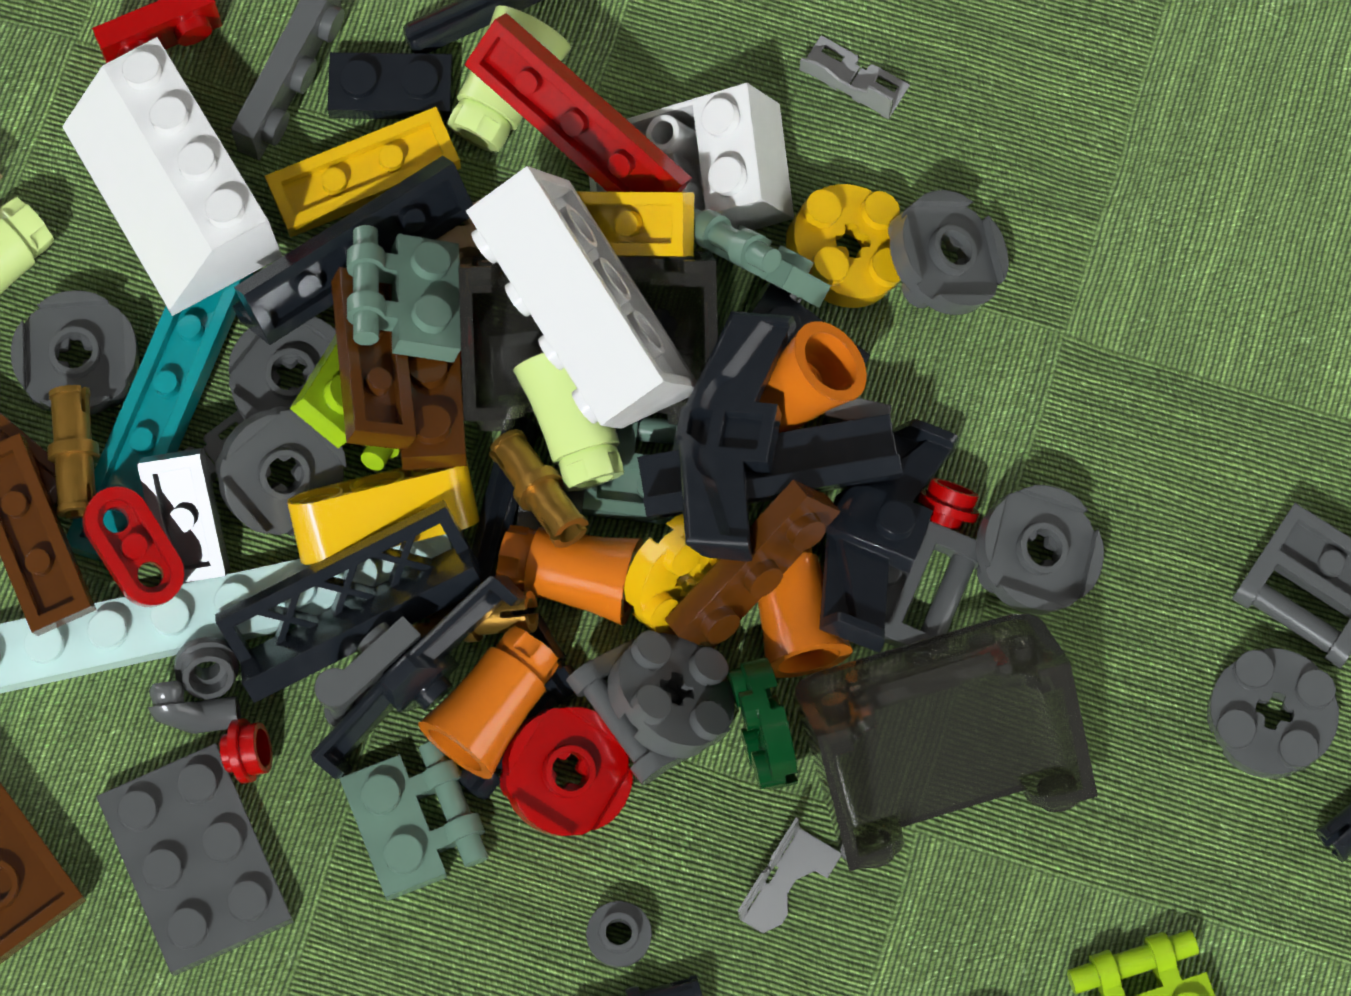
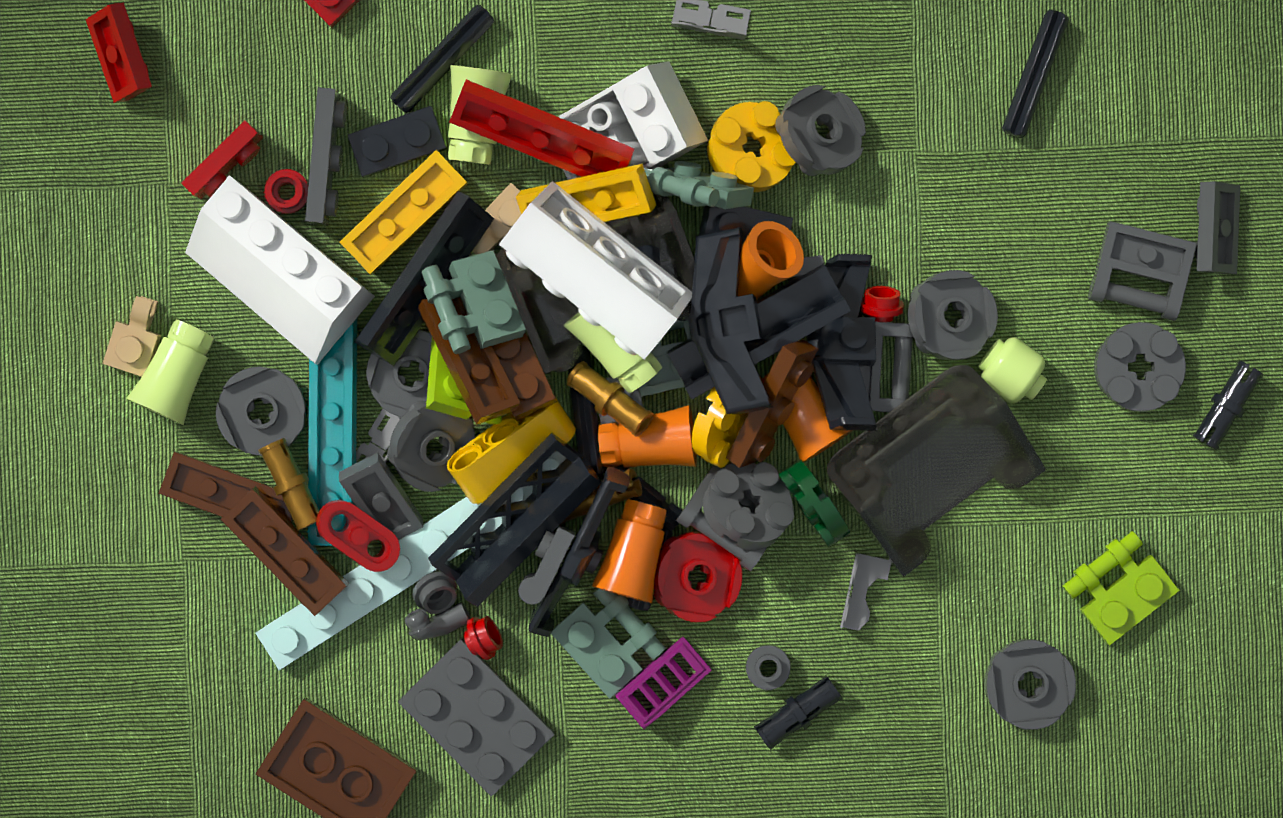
camera: 20 degrees left, 15 degrees up
none -> red plate [264,169,309,214]
none -> magenta slope [615,636,712,730]
none -> yellowish green head [978,337,1047,404]
none -> black axle [1002,10,1069,138]

